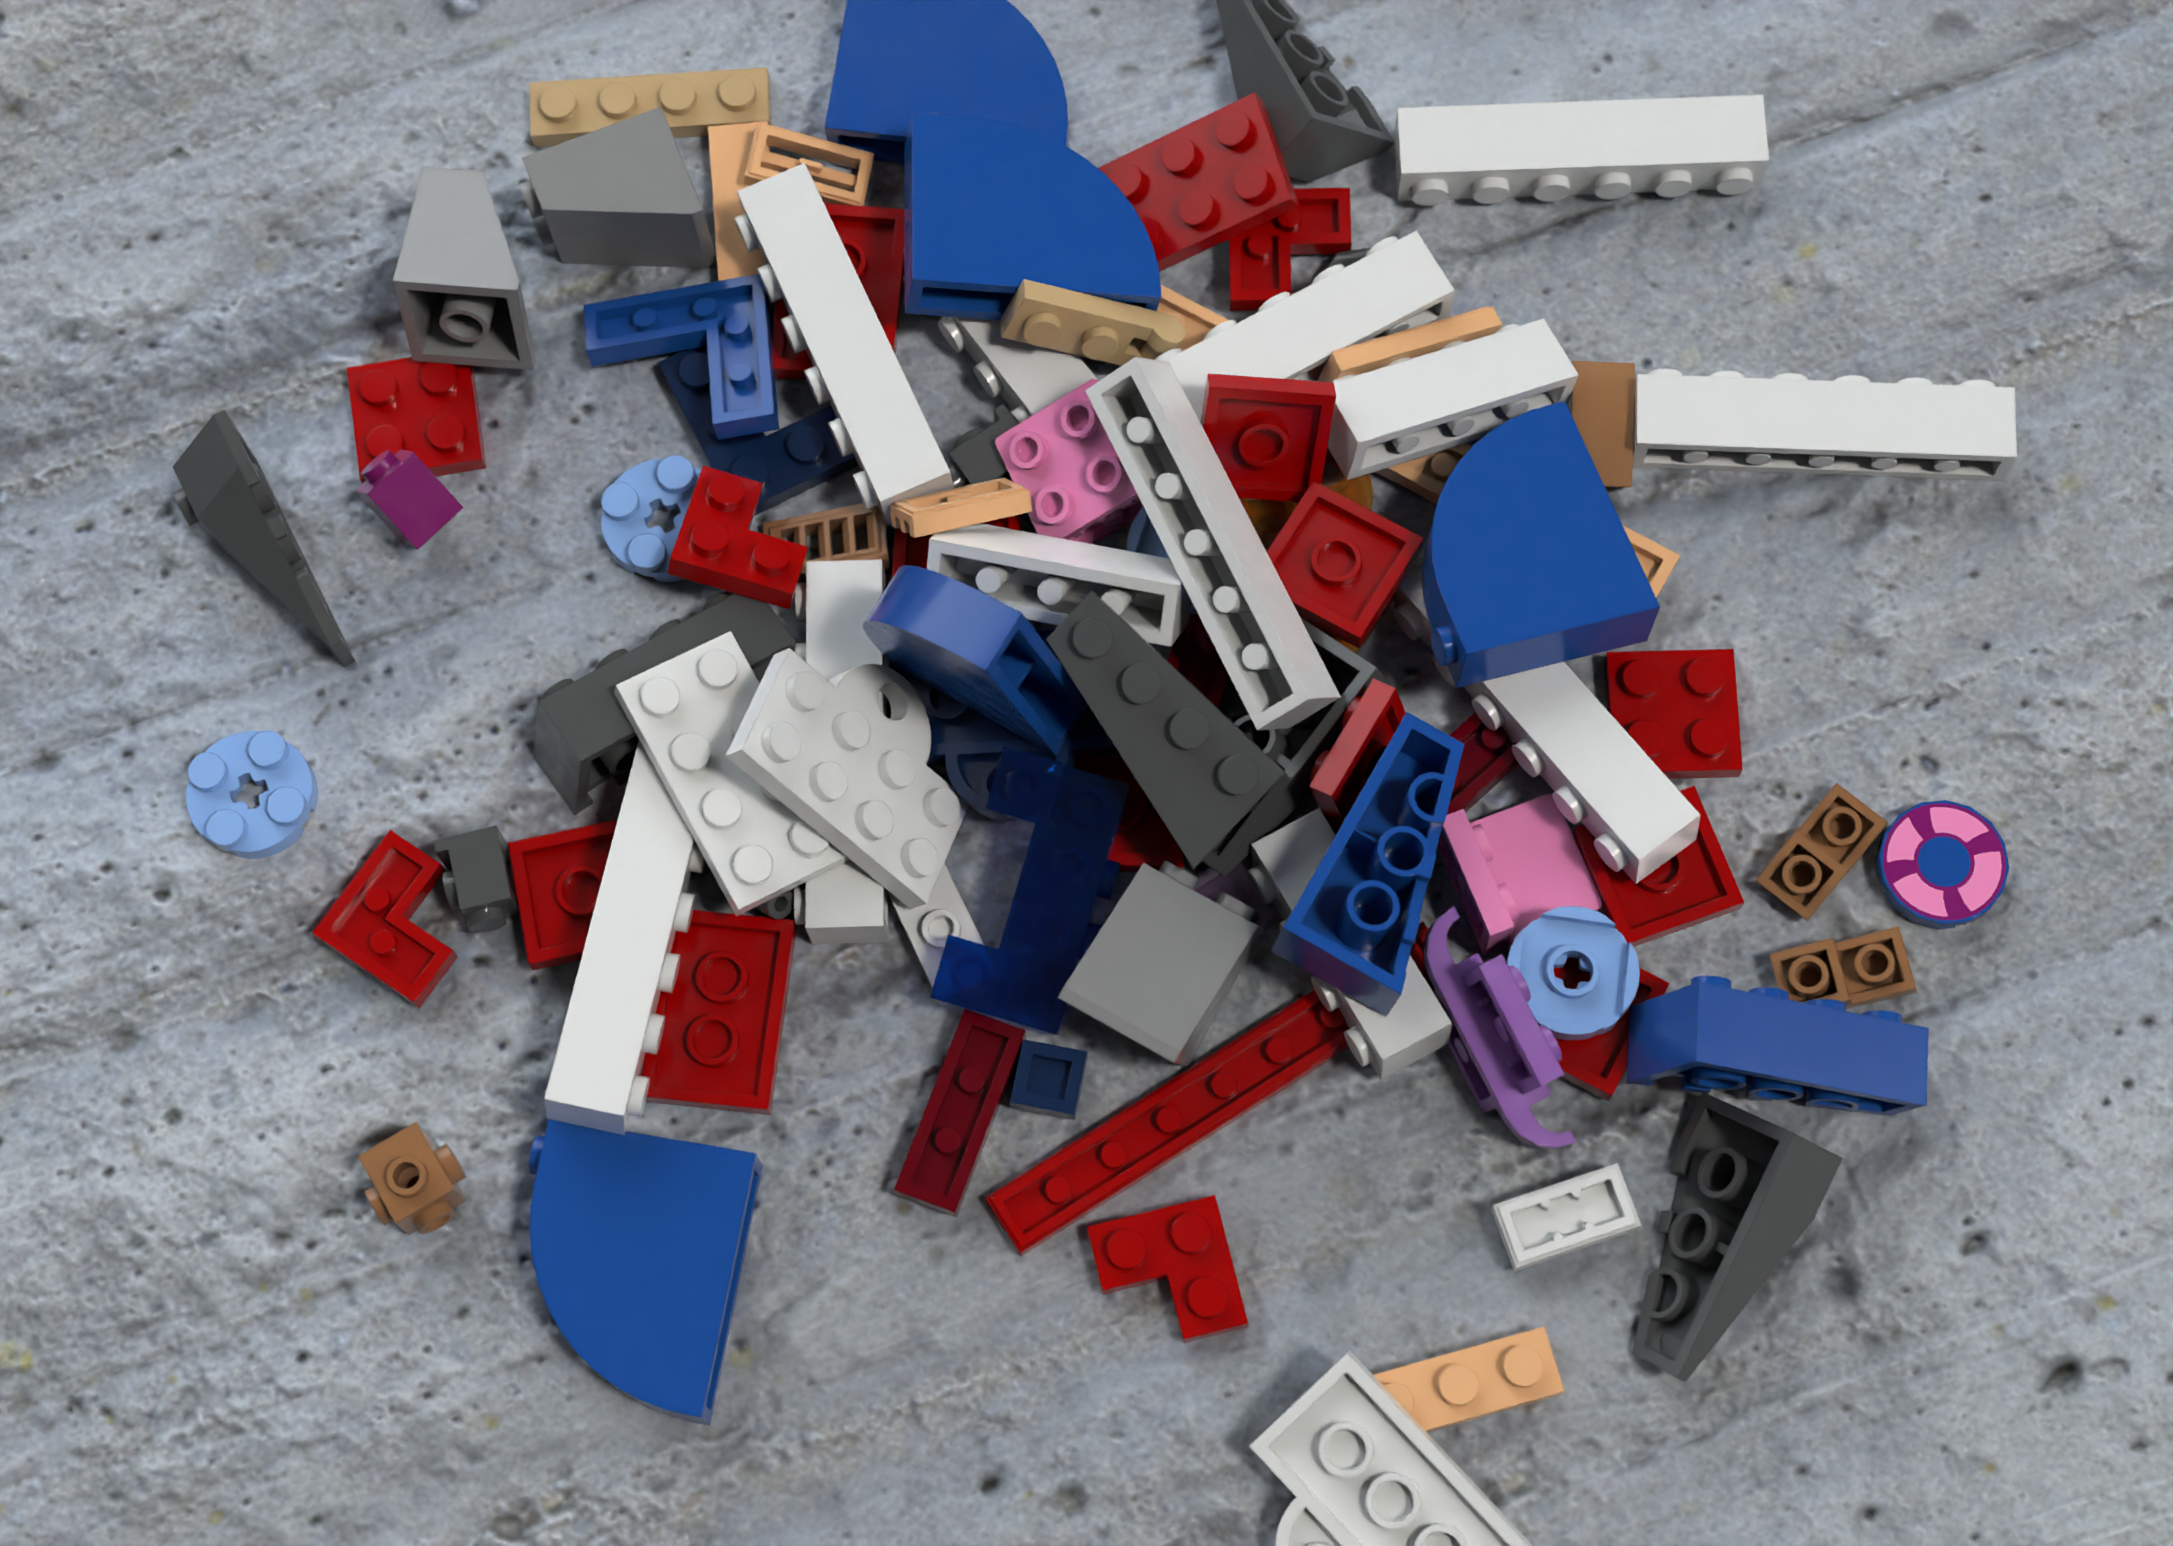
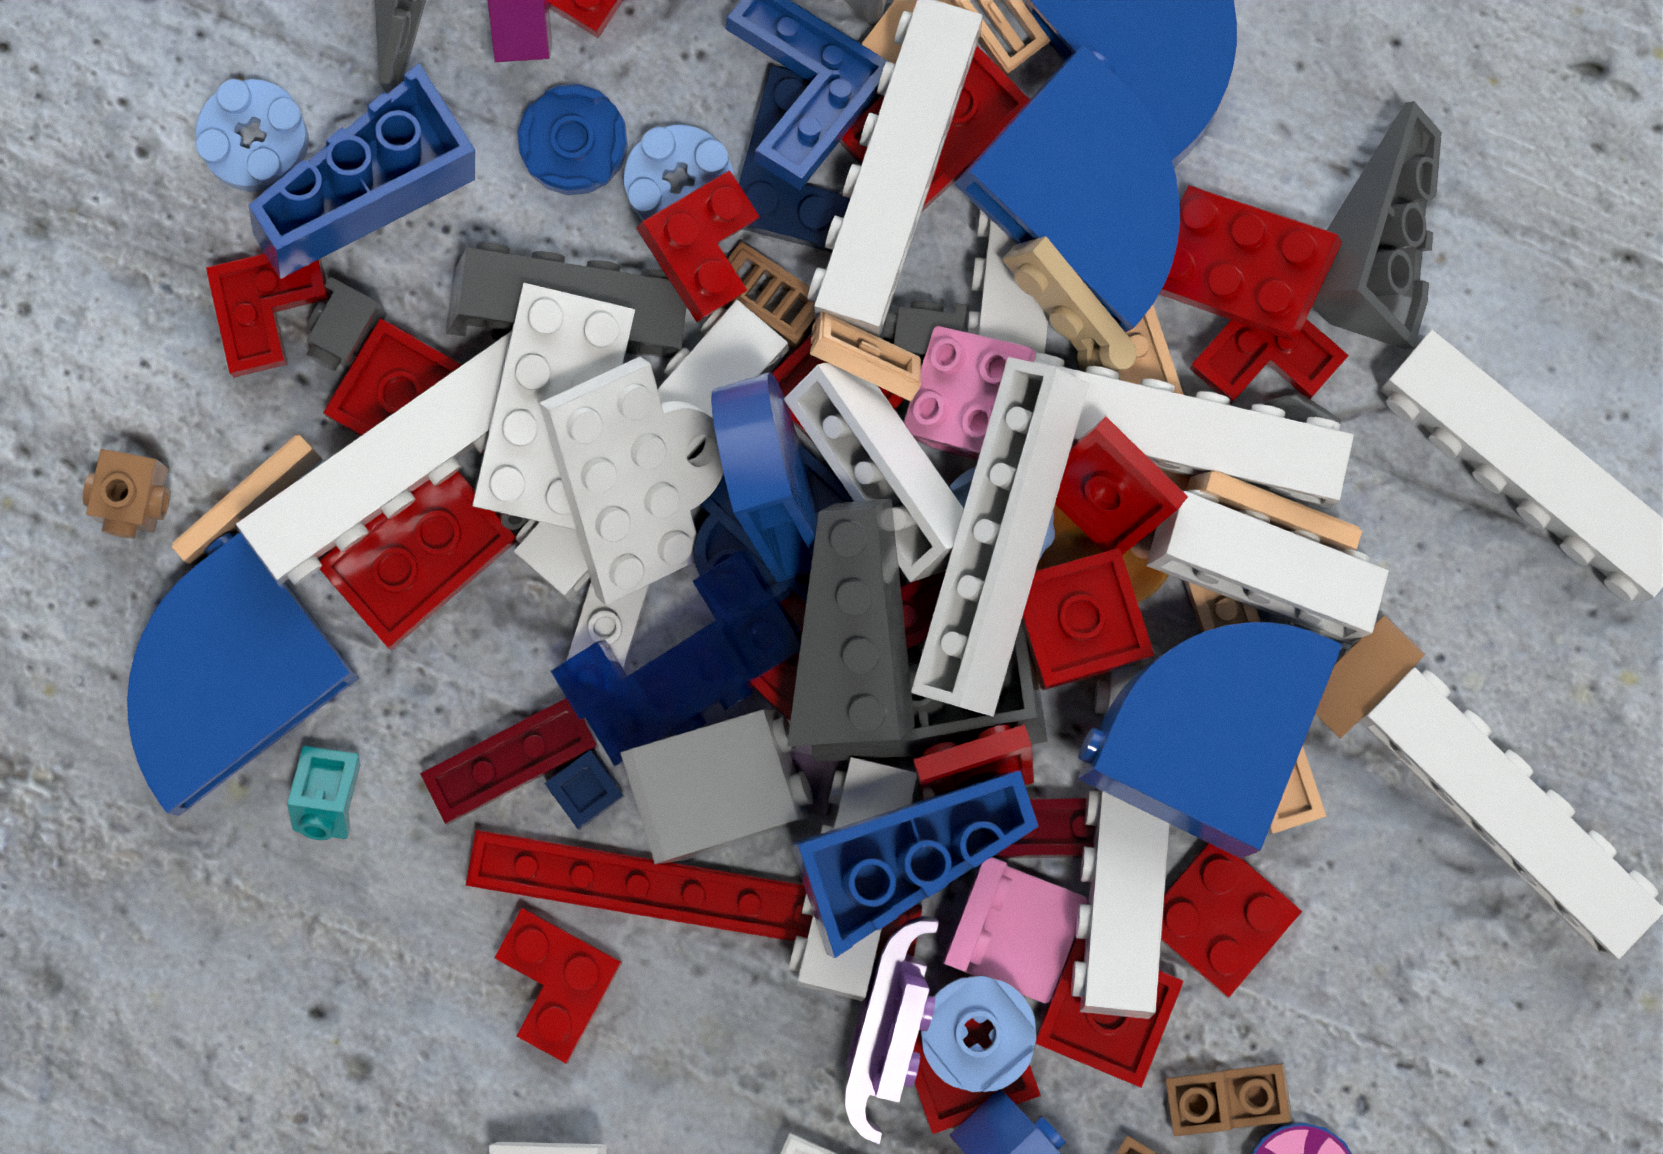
camera: 40 degrees right, 10 degrees up
none -> light nougat tile [171,434,322,567]
none -> blue wedge [248,63,475,279]
none -> teal bracket [287,746,361,841]
none -> blue tile [518,84,628,195]

